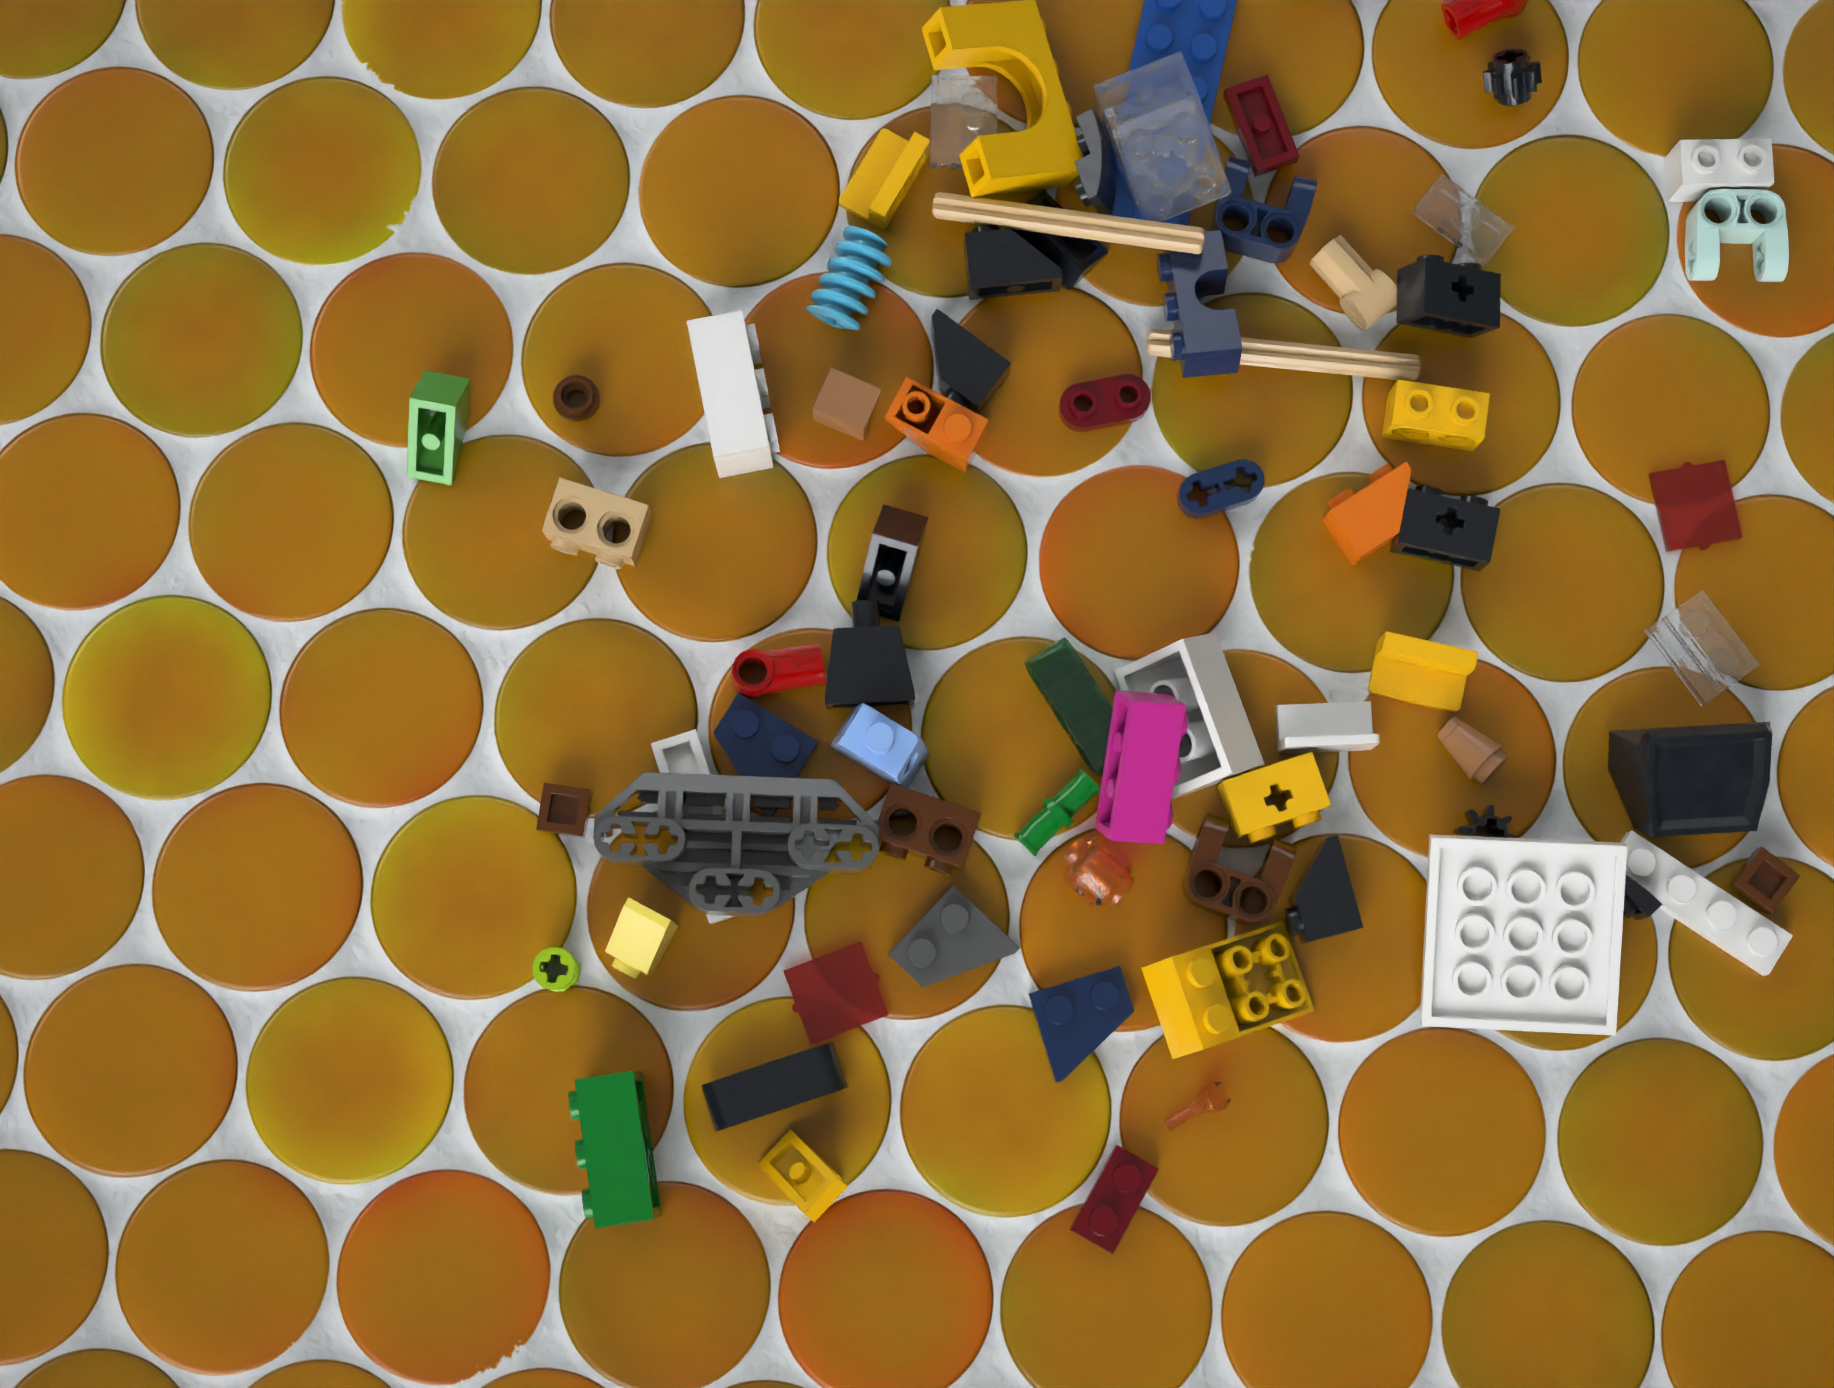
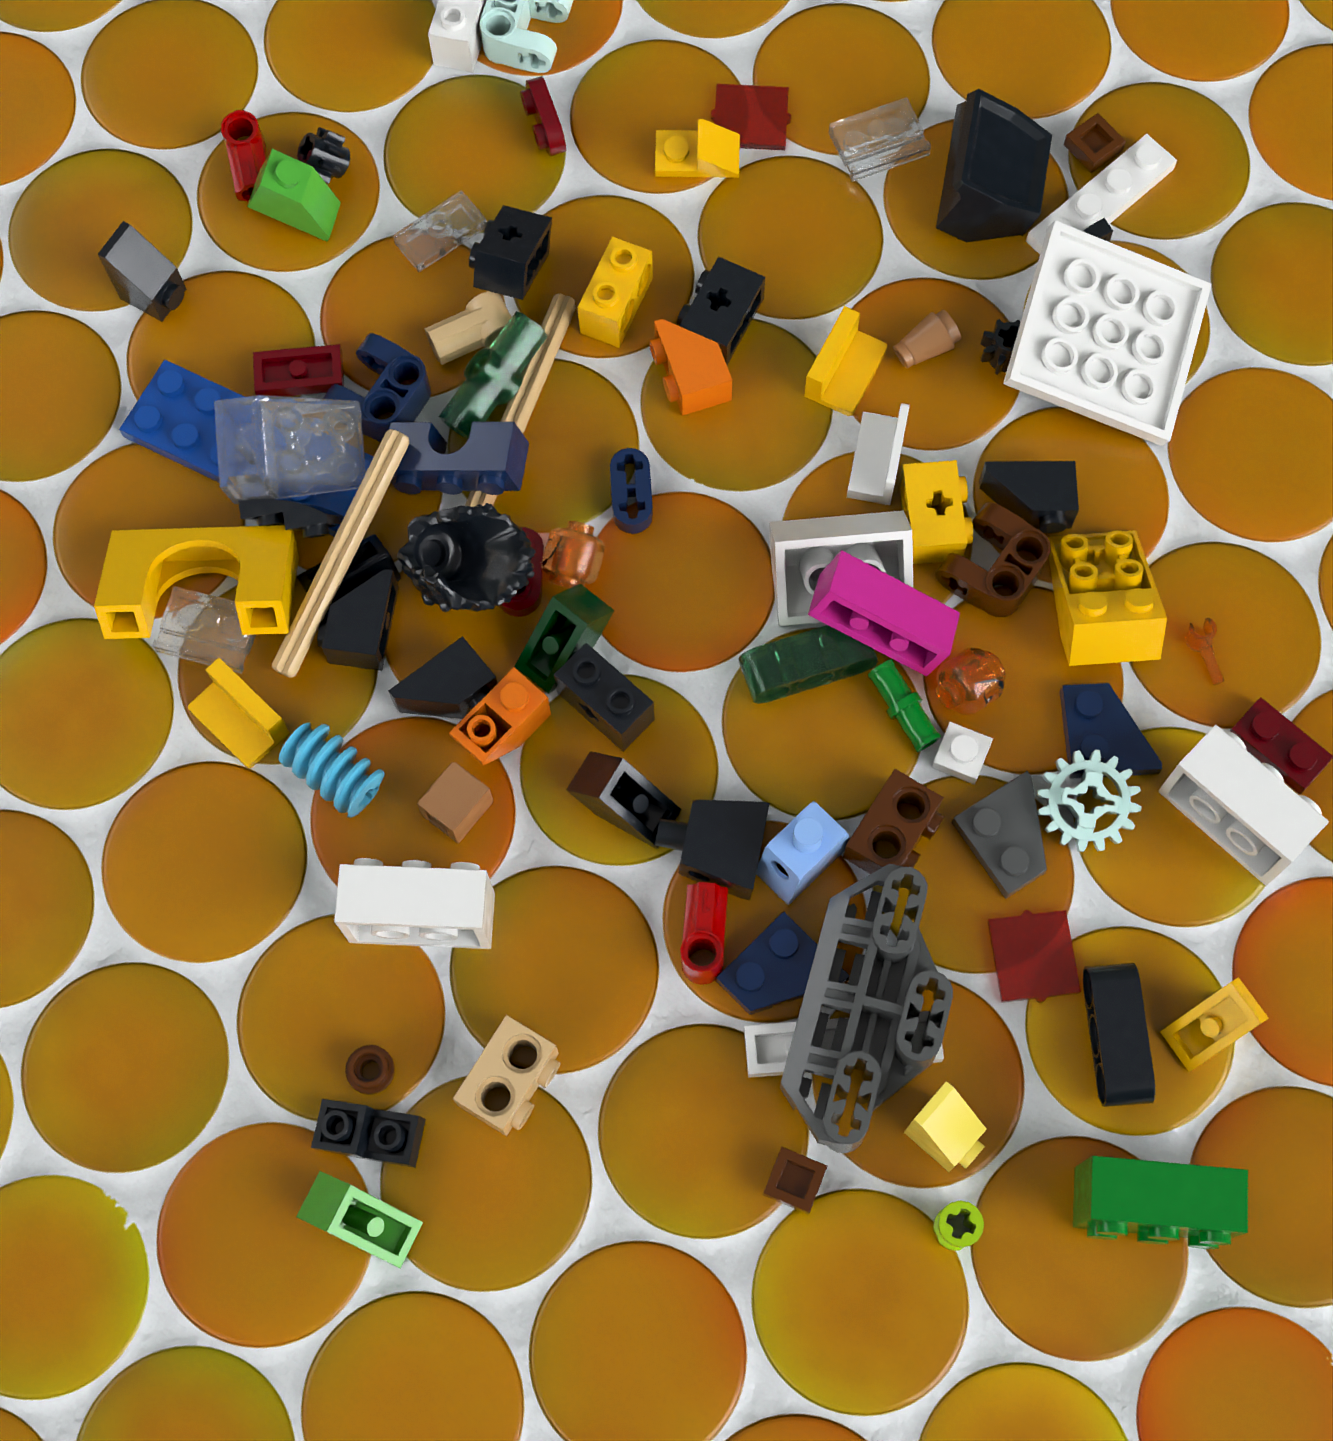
camera: 70 degrees left, 10 degrees down
none -> bright green slope [247,149,341,241]
none -> black slope [311,1099,426,1168]
none -> black hair [397,503,536,612]
none -> clear green piece [438,311,548,440]
none -> dark green slope [514,584,615,694]
none -> dark red plate [520,76,566,156]
none -> clear orange head [541,521,605,588]
none -> black brick [554,643,655,752]
none -> yellow slope [655,119,740,178]
none -> white plate [931,722,993,785]
none -> light aqua gear [1036,750,1142,852]
none -> white brick [1158,725,1329,886]

